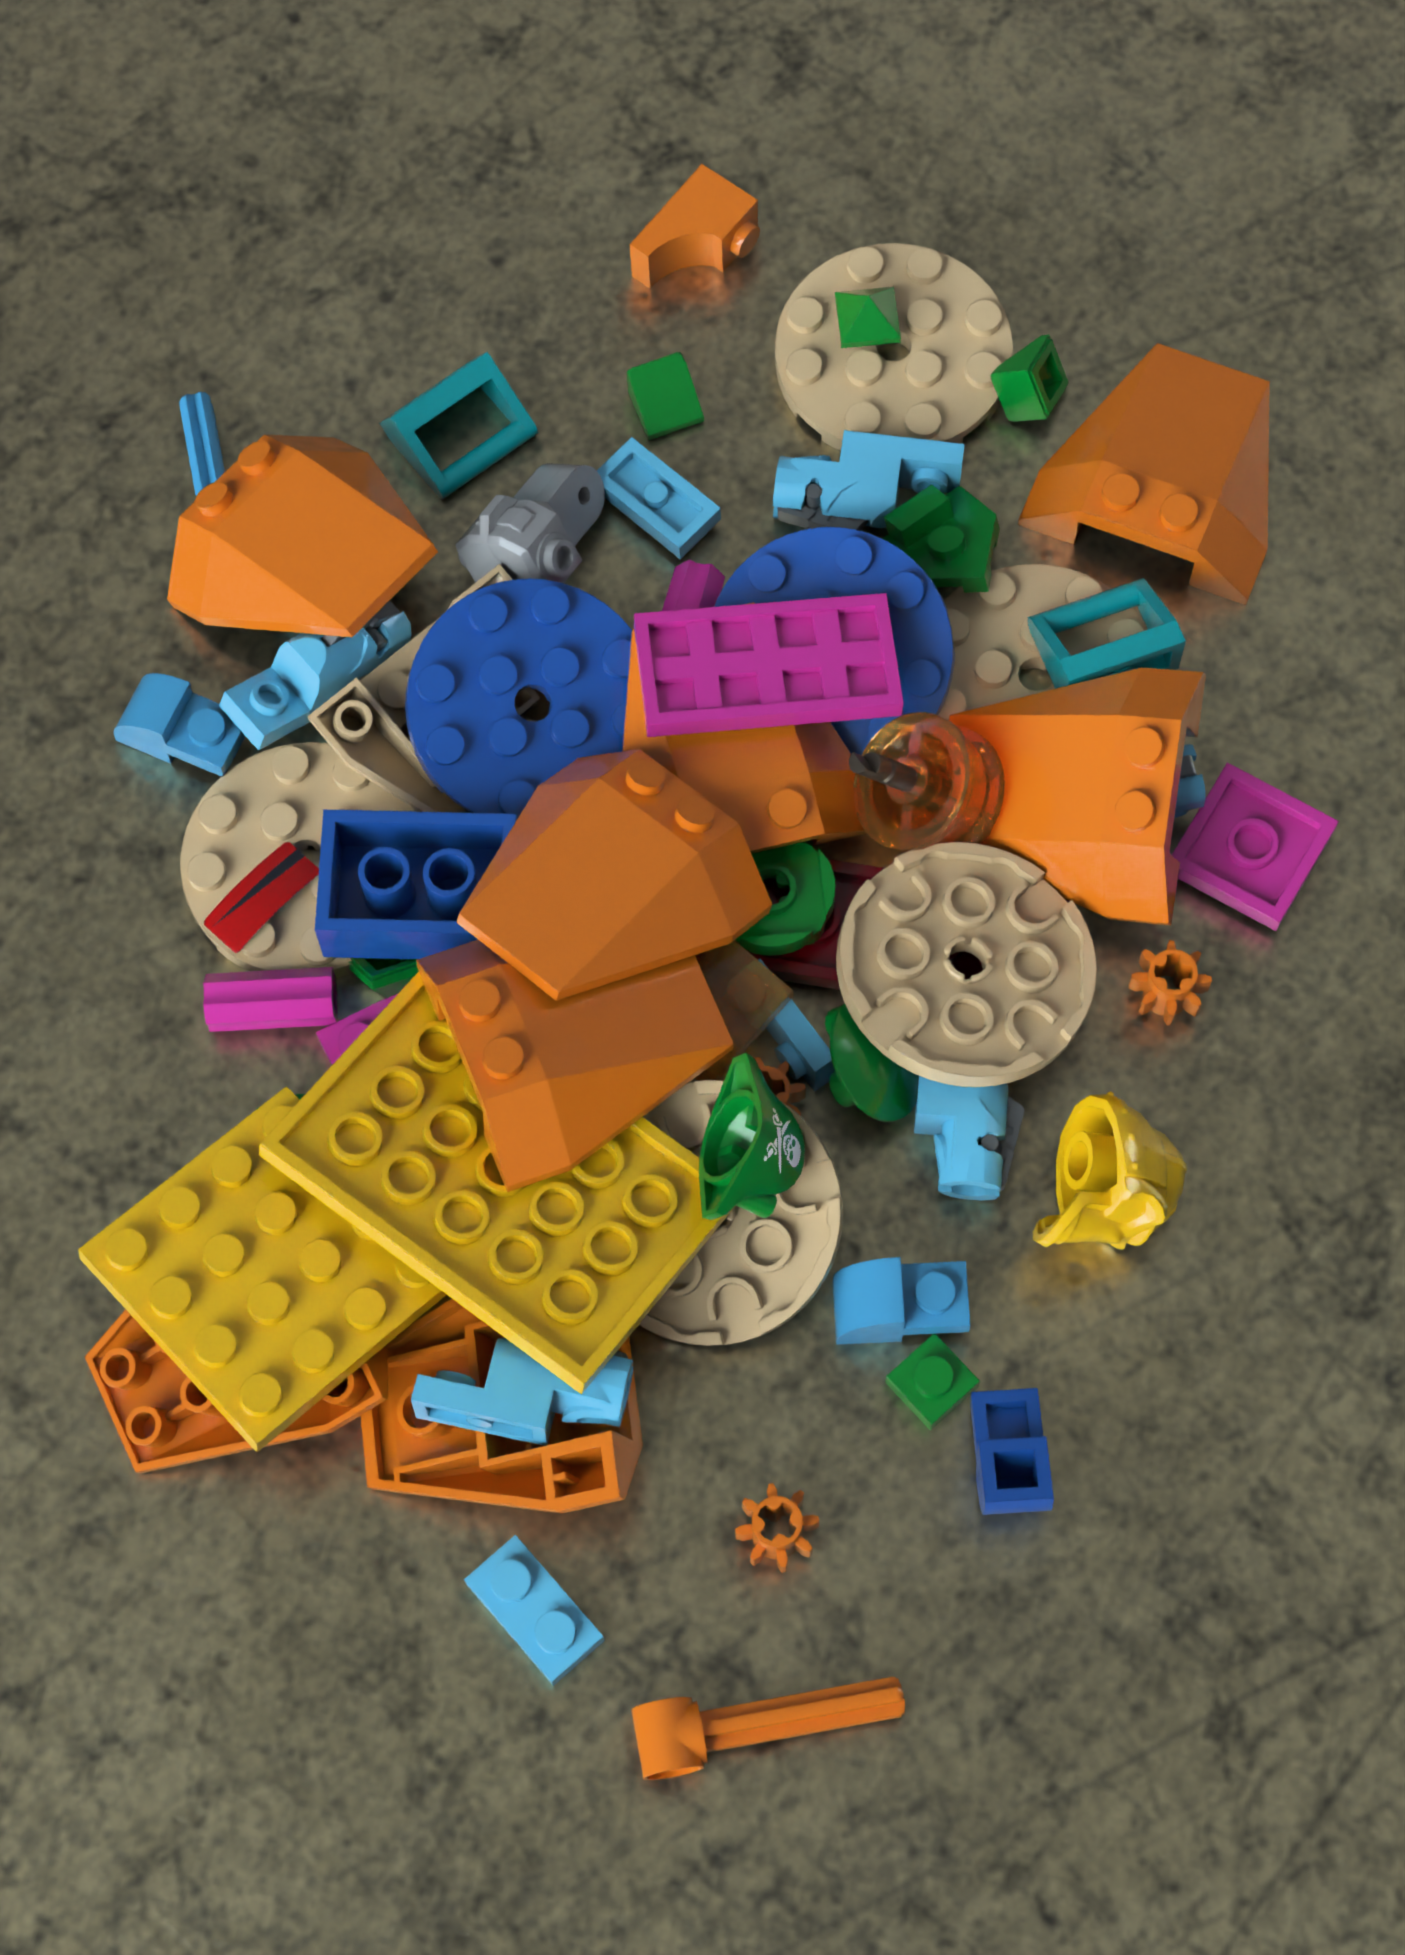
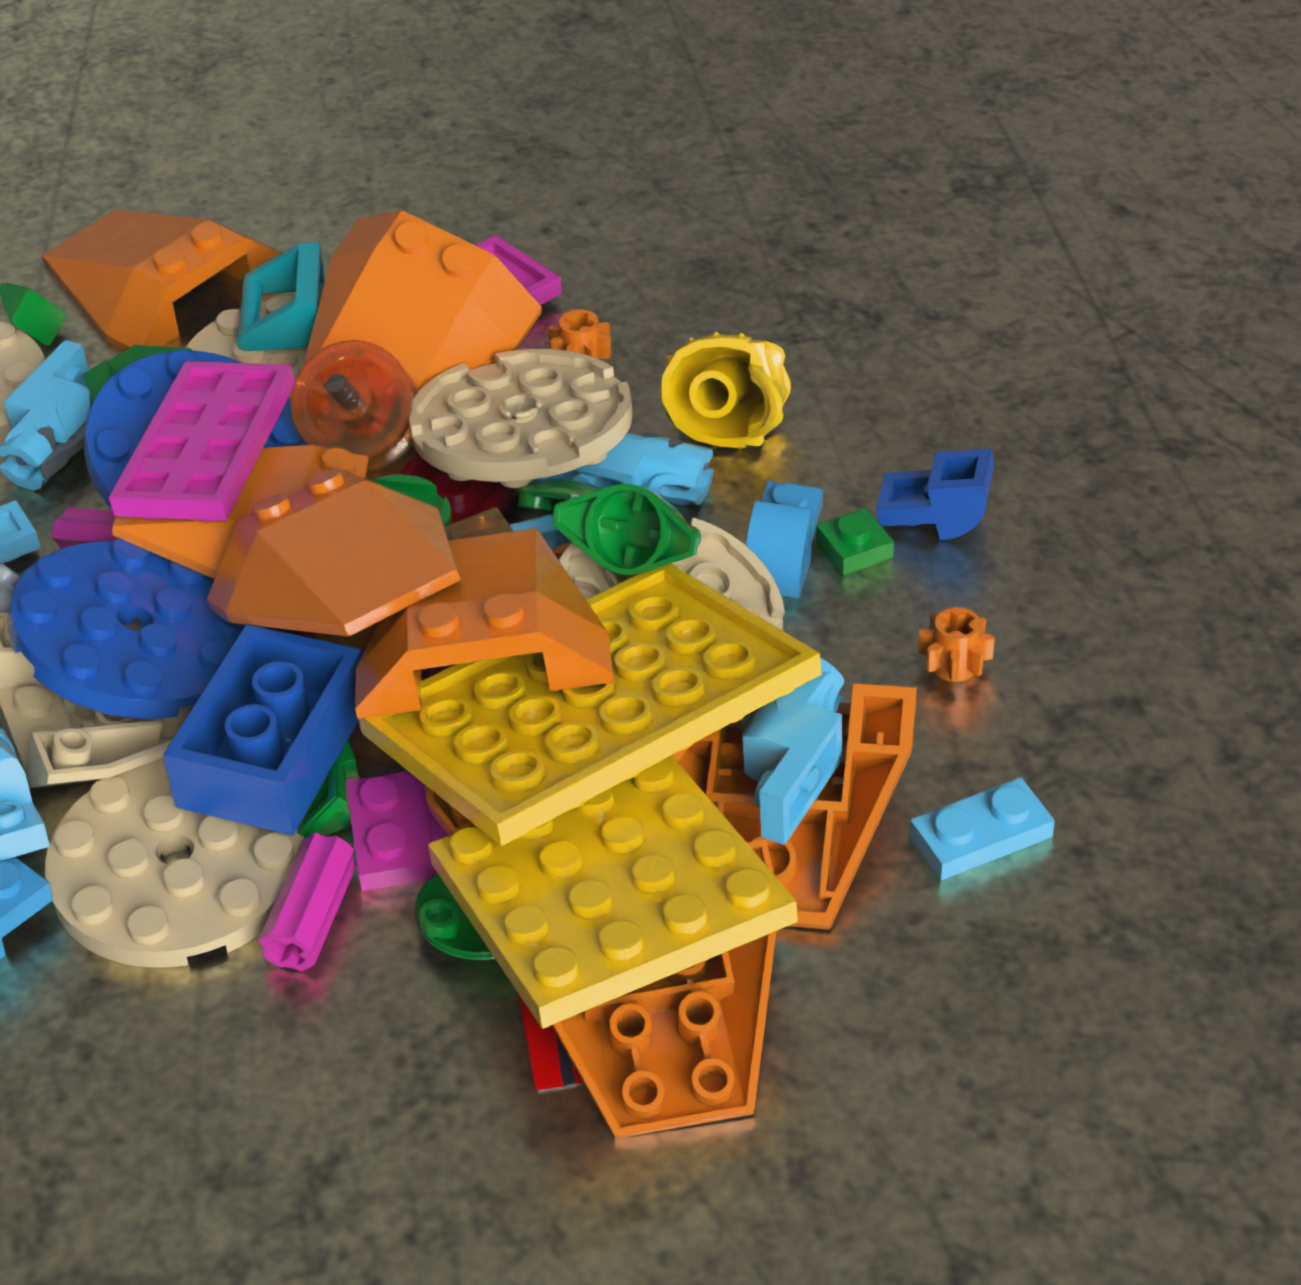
camera: 75 degrees left, 25 degrees down
red sticker [204,842,319,953] -> none
orange axle [631,1676,905,1780] -> none

